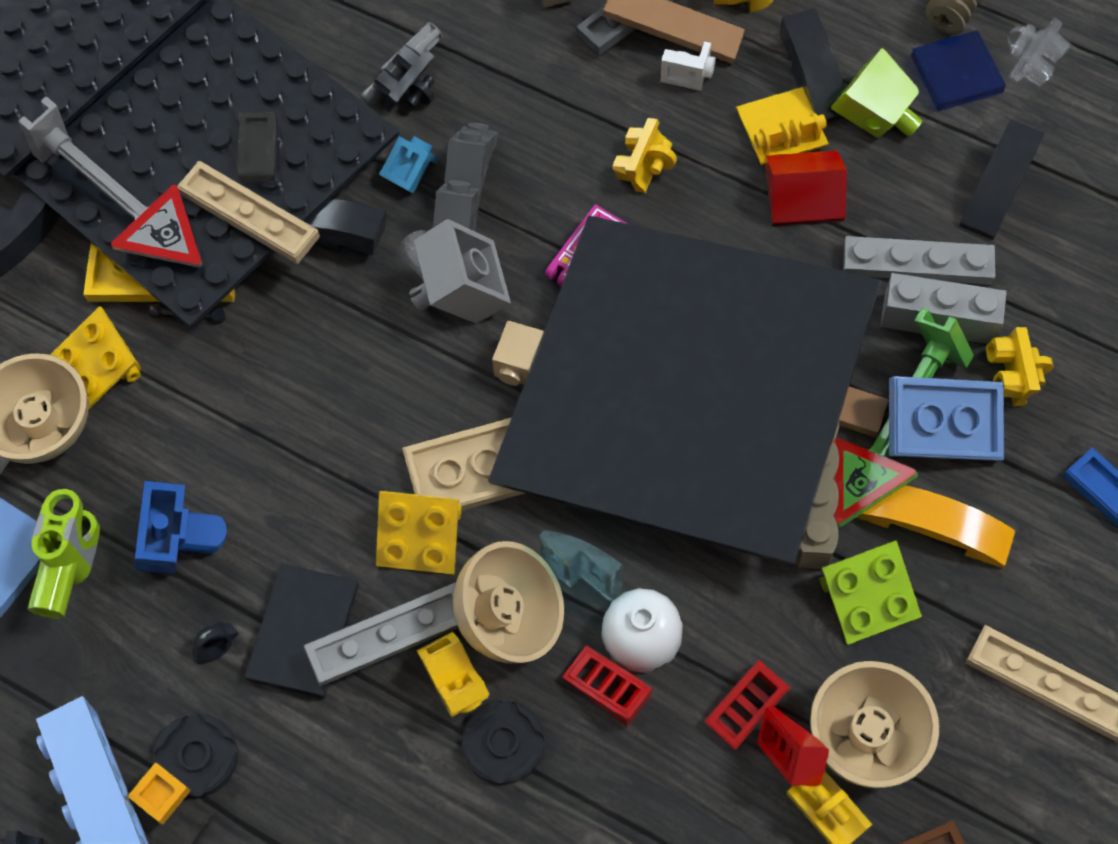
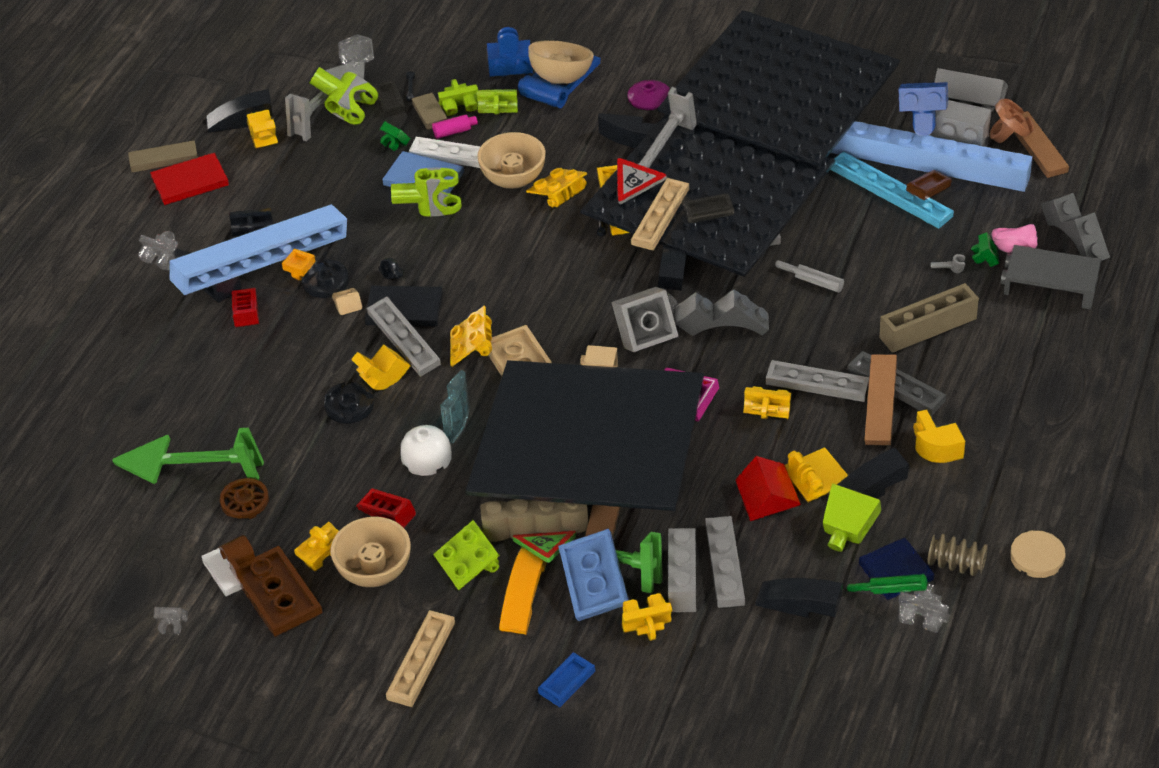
camera: 80 degrees right, 20 degrees down
blue brick [135,481,227,574] -> none
black hips [372,44,435,112] -> none
dark azure bracket [379,136,439,193] -> none
tan piece [453,541,564,663] -> none
red slope [562,645,653,728] -> none
white bracket [660,41,716,91] -> none
red slope [757,707,829,786] -> none
none -> tan slope [332,288,362,315]
none -> light grey plate [766,360,869,402]
none -> green axle [847,574,927,594]

